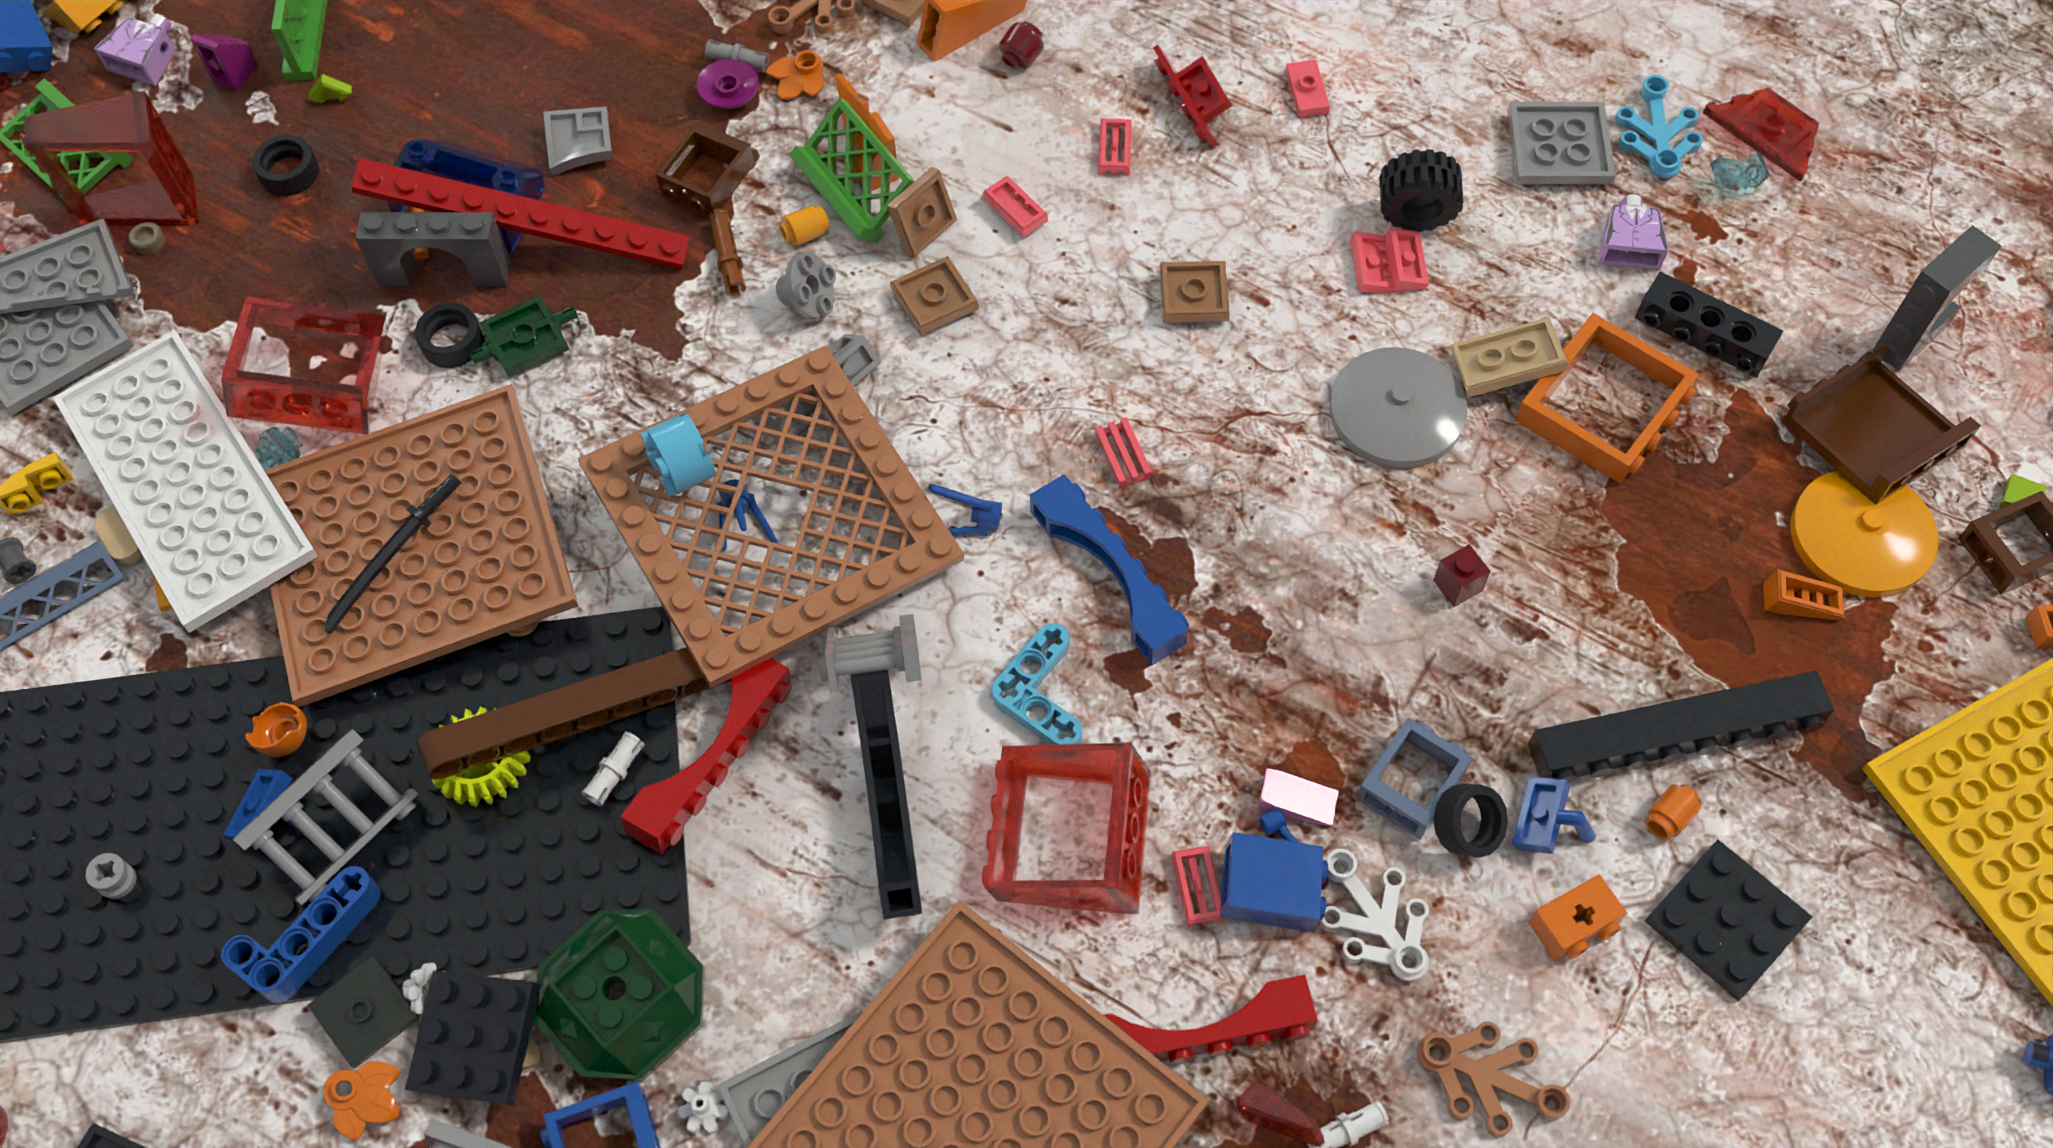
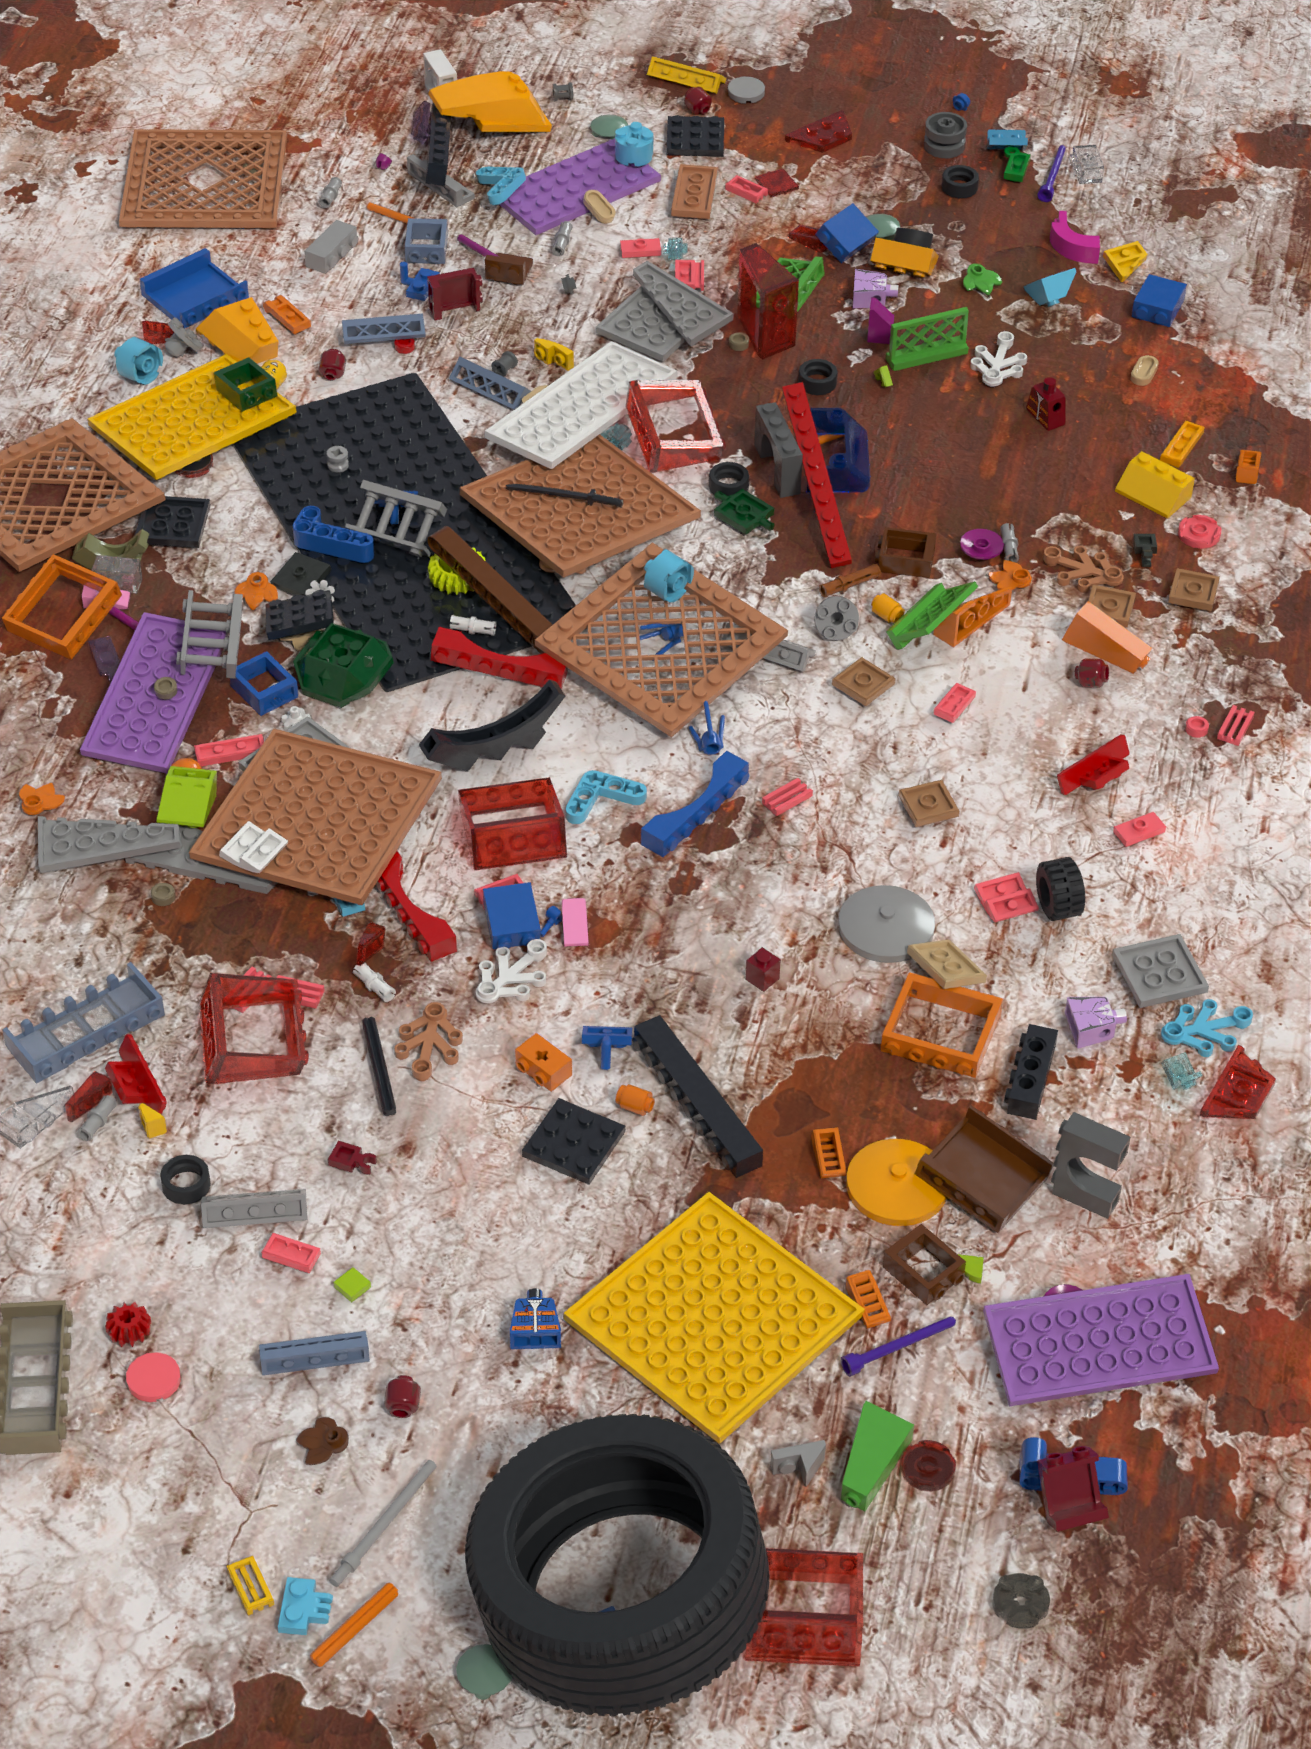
camera: 70 degrees right, 15 degrees down
orange hair [245,702,308,758] -> none
light grey plate [544,107,613,176] -> none
light grey fence [819,614,922,693] -> none
medium nougat plate [887,167,957,258] -> none
coral tile [1098,118,1132,175] -> none
sand blue window [1356,718,1473,840] -> none
black tyre [1433,783,1508,858] -> none

